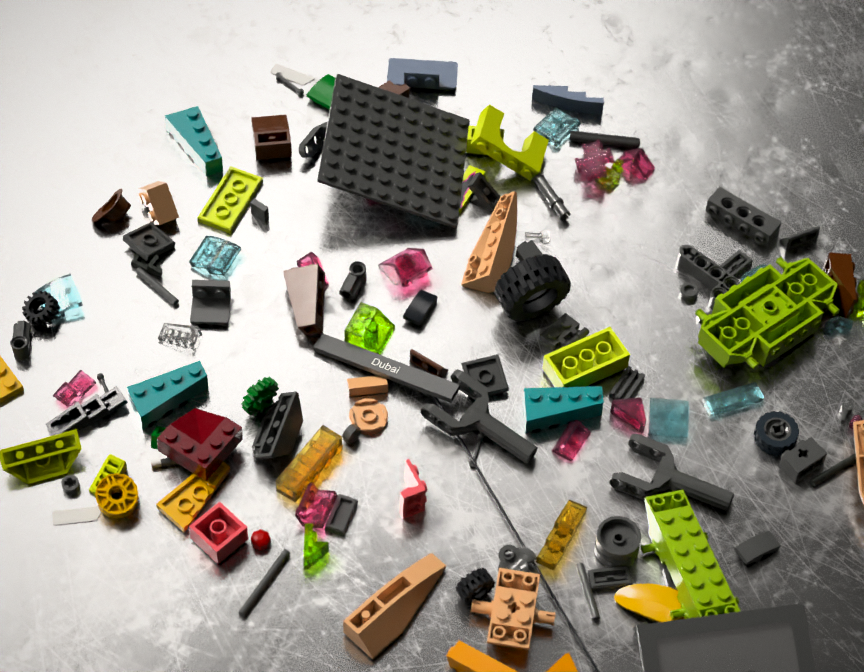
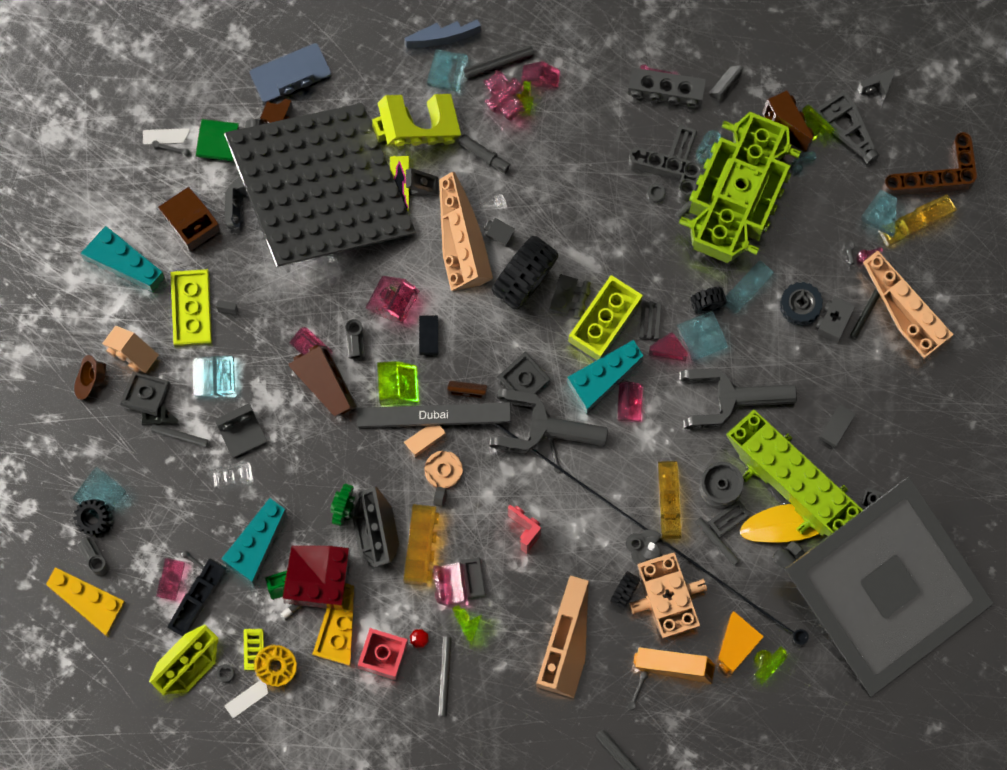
camera: 25 degrees left, 20 degrees up
none -> black tyre [690,286,727,314]

